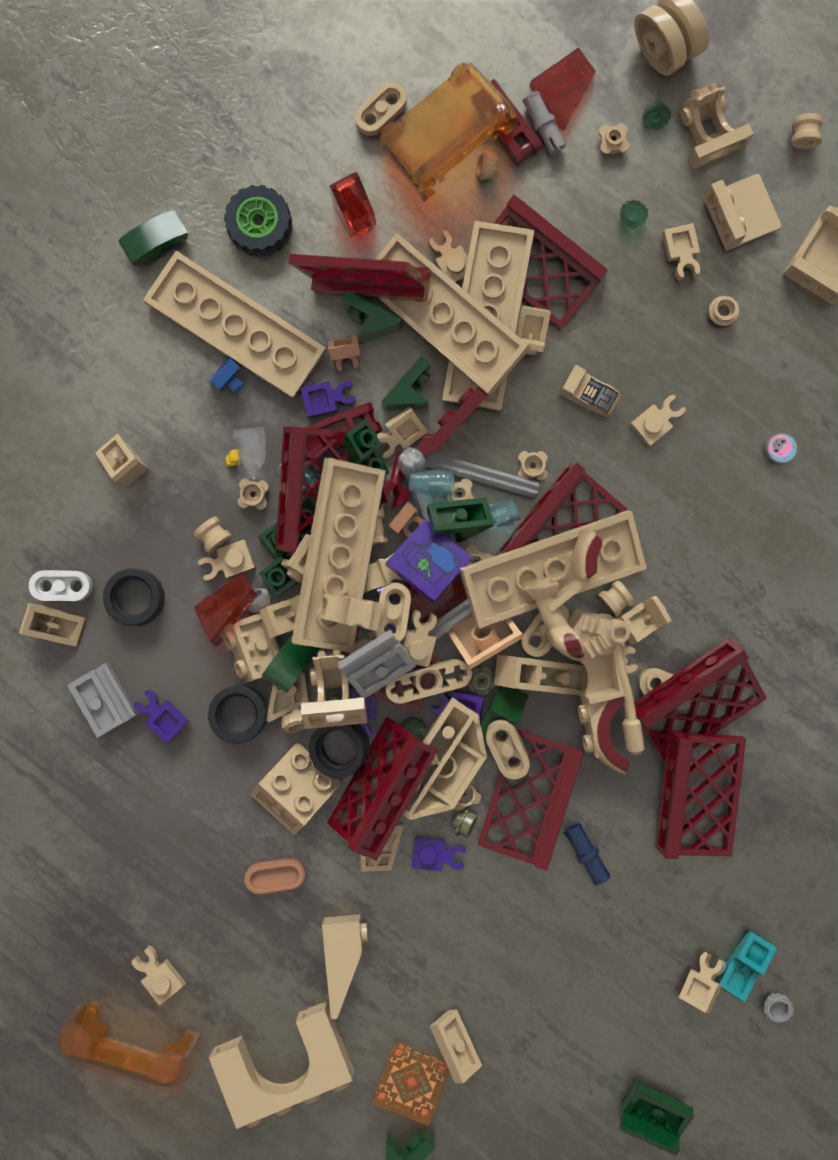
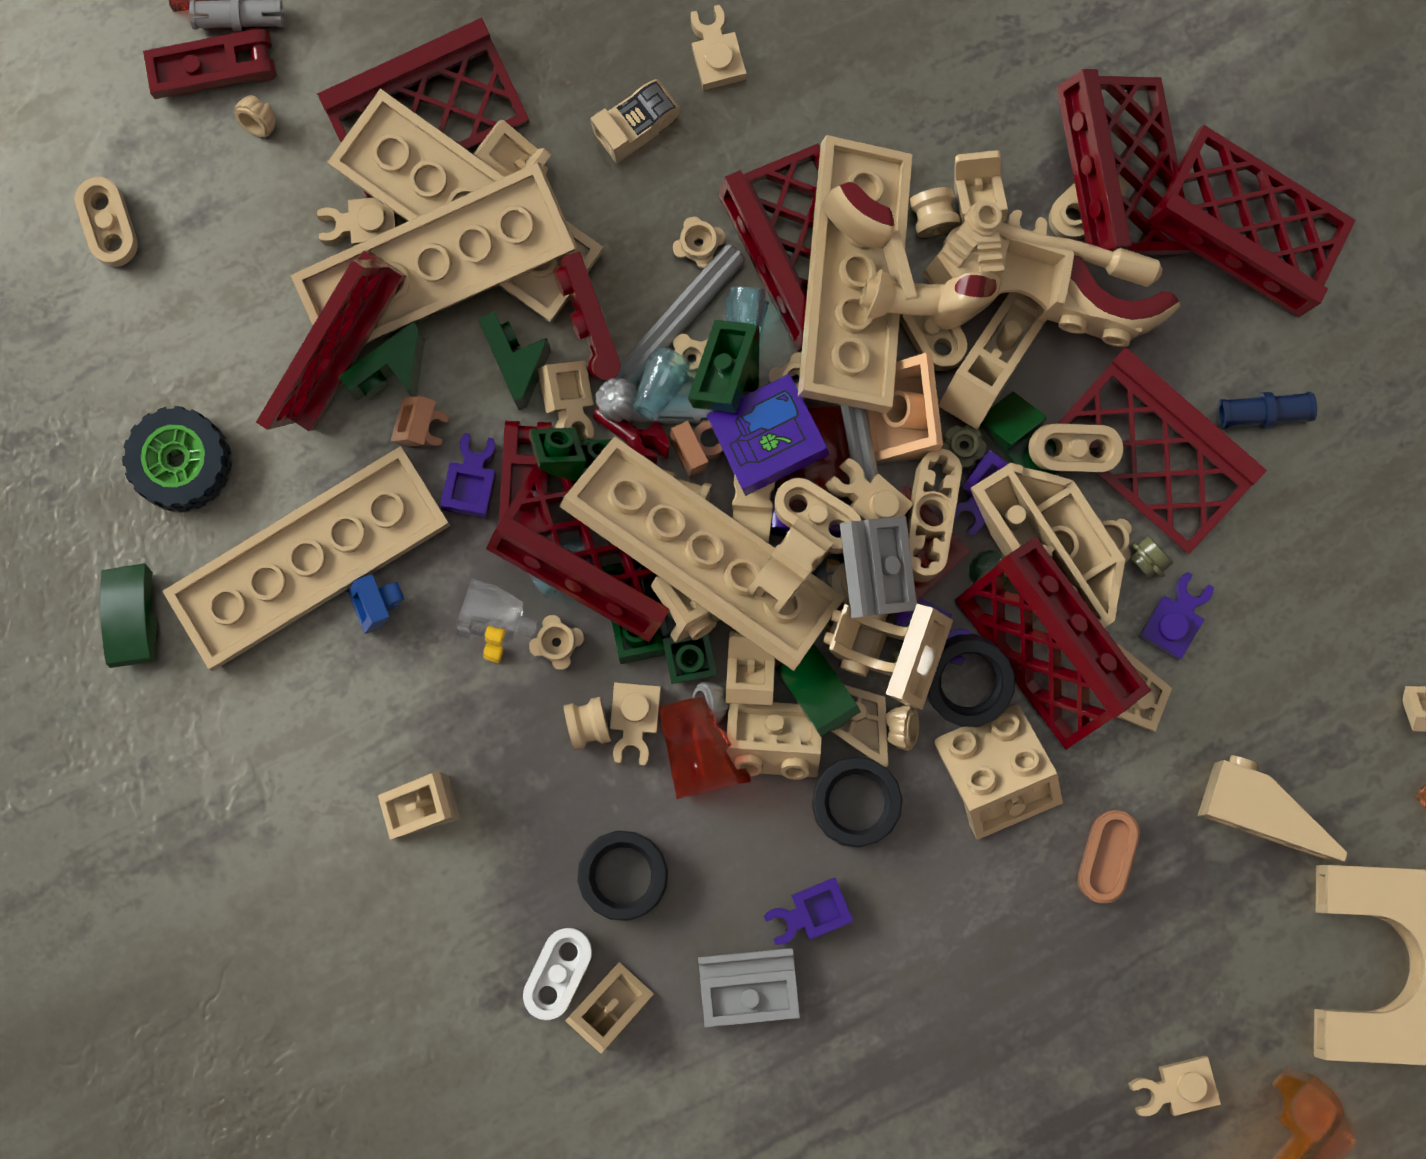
camera: 60 degrees left, 5 degrees down
clear red slope [329,171,376,238] -> none
clear orange windscreen [379,62,518,202] -> none

